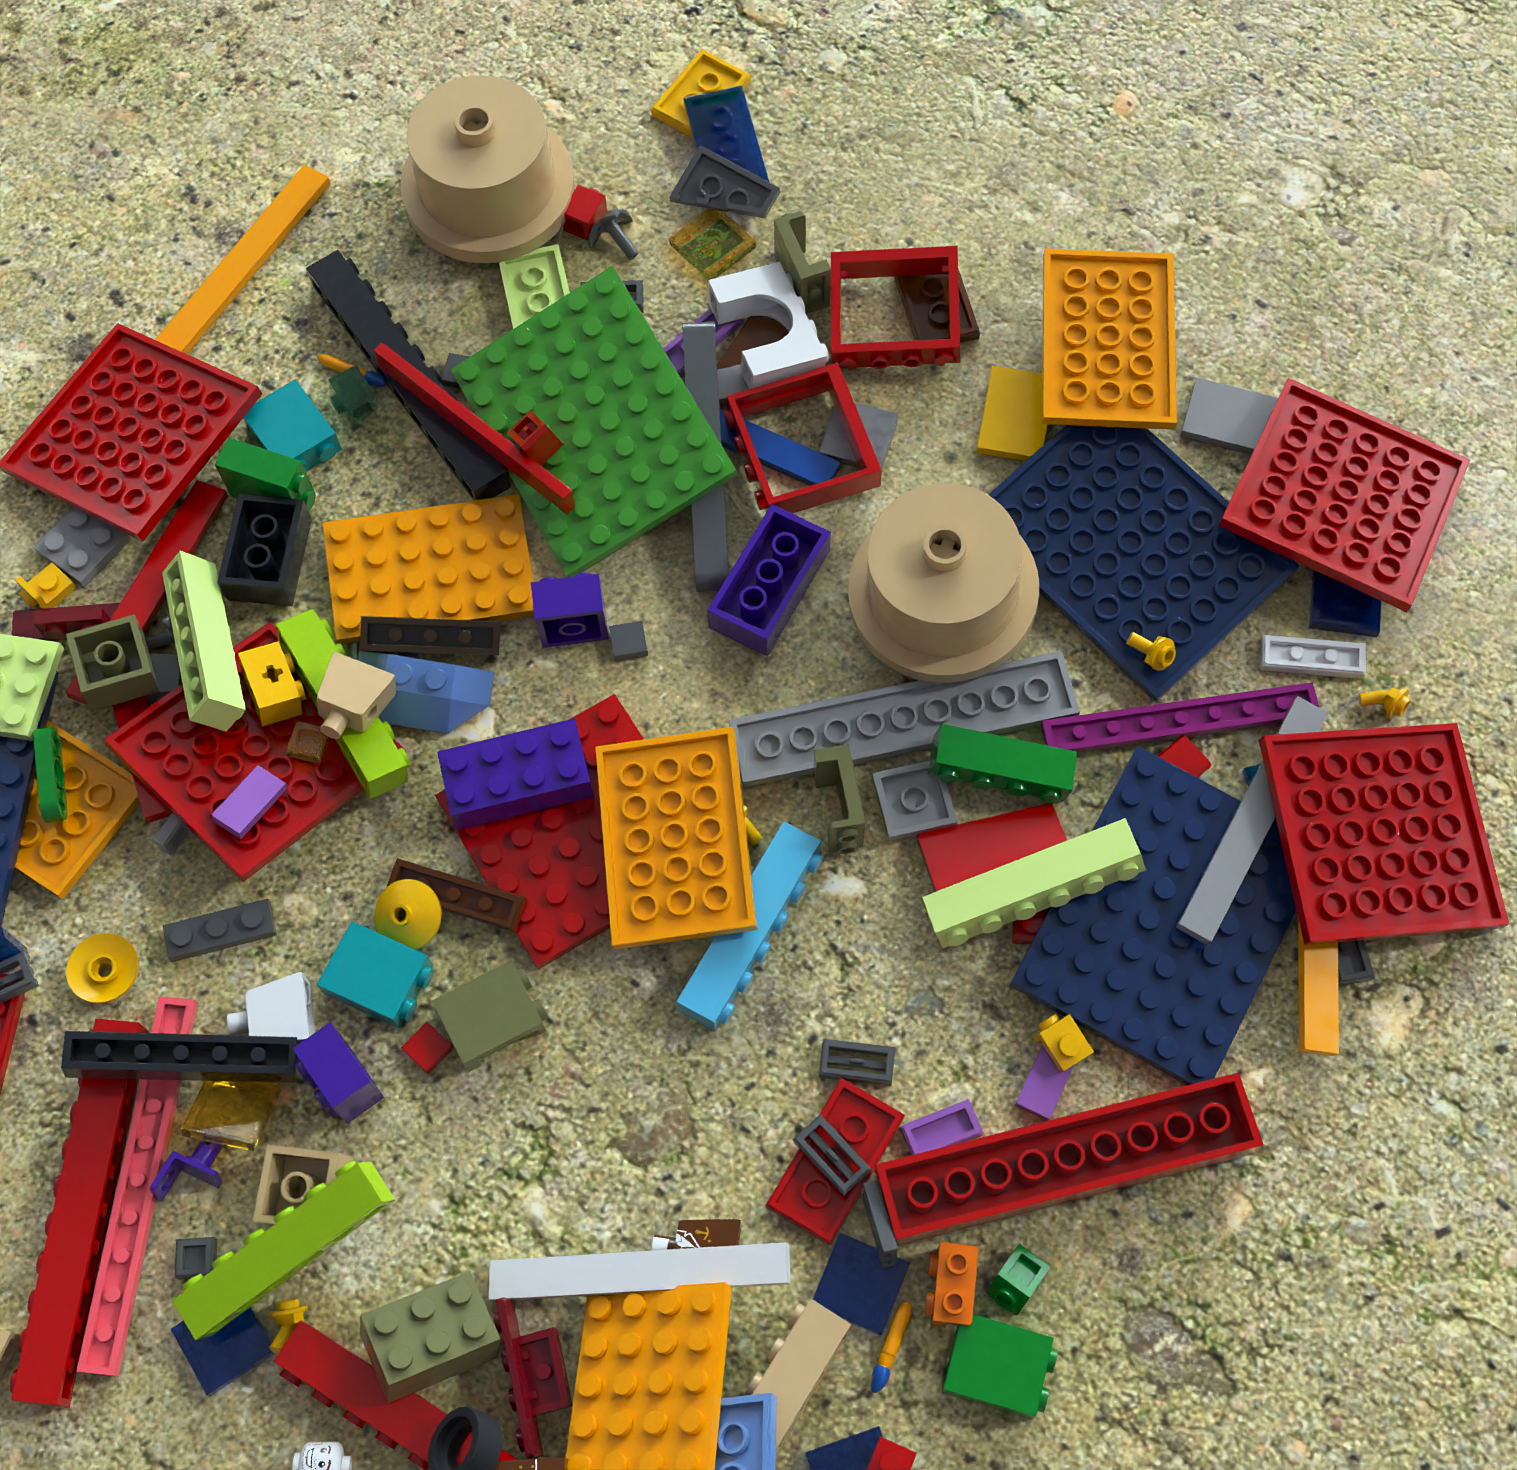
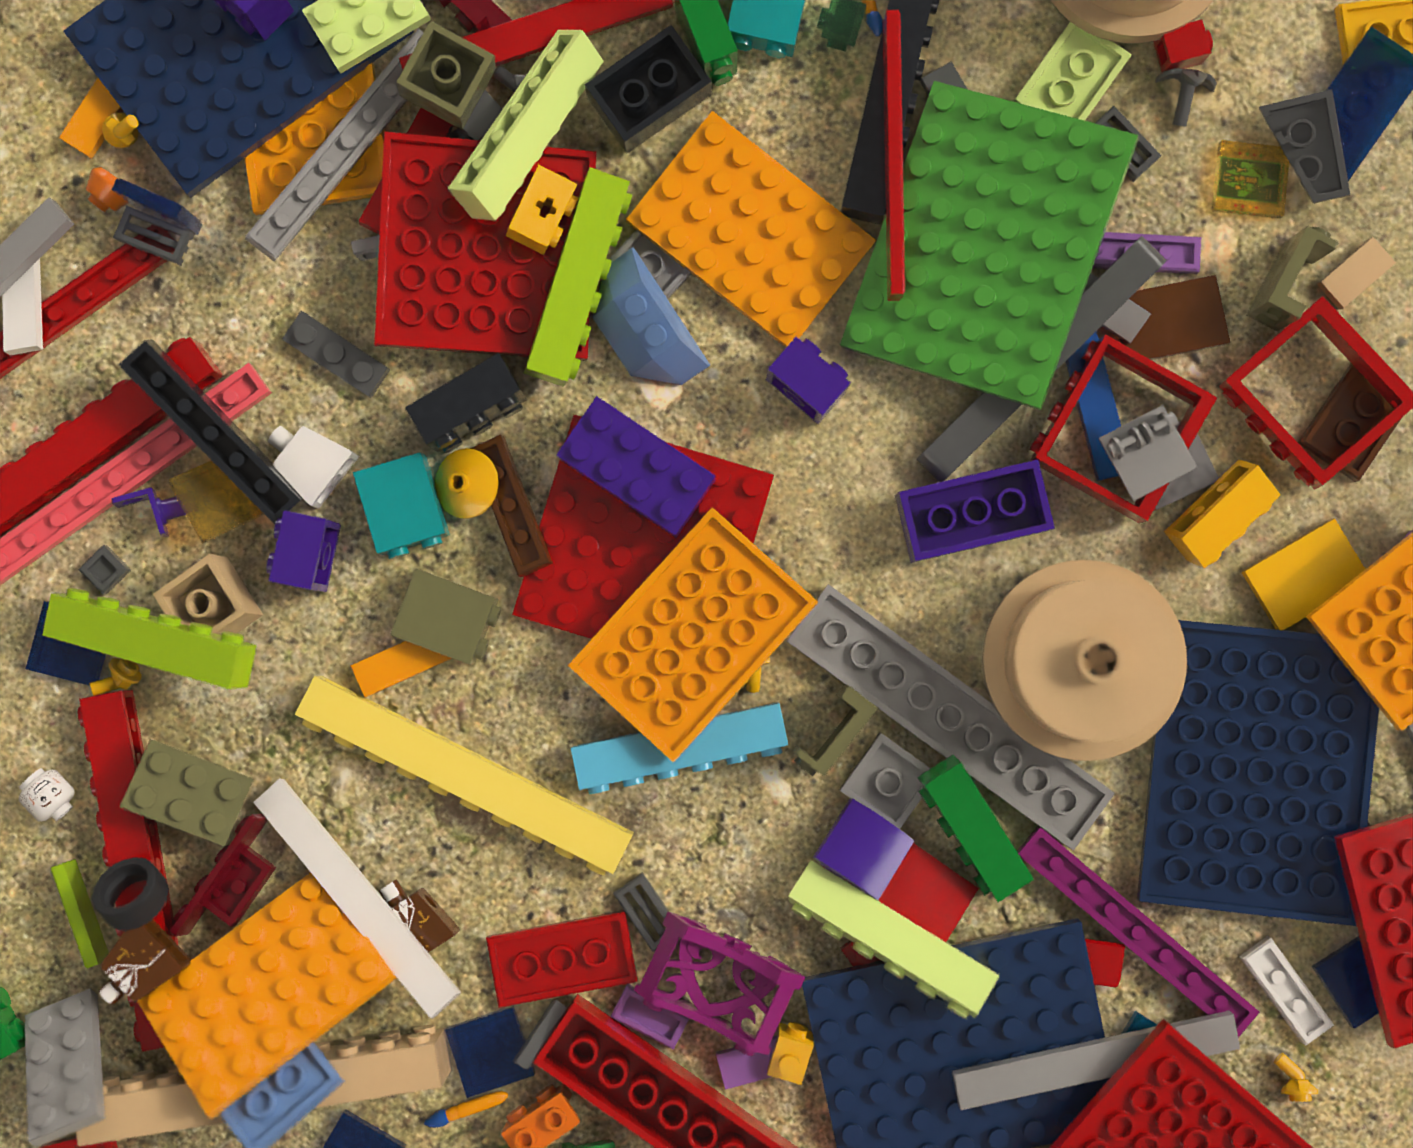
camera: 50 degrees right, 20 degrees up
green beam [34,726,67,824] -> none
yellow dish [66,933,139,1004] -> none
medium lavender tile [211,765,287,839] -> none
clear yellow tile [286,721,330,764] -> none
tan torso [317,652,396,739] -> none
dark brown brick [360,616,500,655] -> none
red tile [401,1021,454,1075] -> none
red slope [507,410,564,466] -> none
dark grey tile [609,621,648,661] -> none
white arch [708,262,829,389] -> none
dark grey tile [793,1114,872,1197] -> none
yellow plate [1126,632,1176,671] -> none
none -> light grey tile [245,28,424,262]
none -> light yellow brick [295,676,634,875]
none -> light orange tile [350,641,453,698]
none -> black brick [405,353,527,453]
none -> magenta fence [634,911,805,1056]
none -> dark purple slope [812,798,915,901]
none -> light grey hinge [1099,405,1198,501]
none -> yellow brick [1164,459,1281,568]
none -> tan tile [1317,237,1396,310]

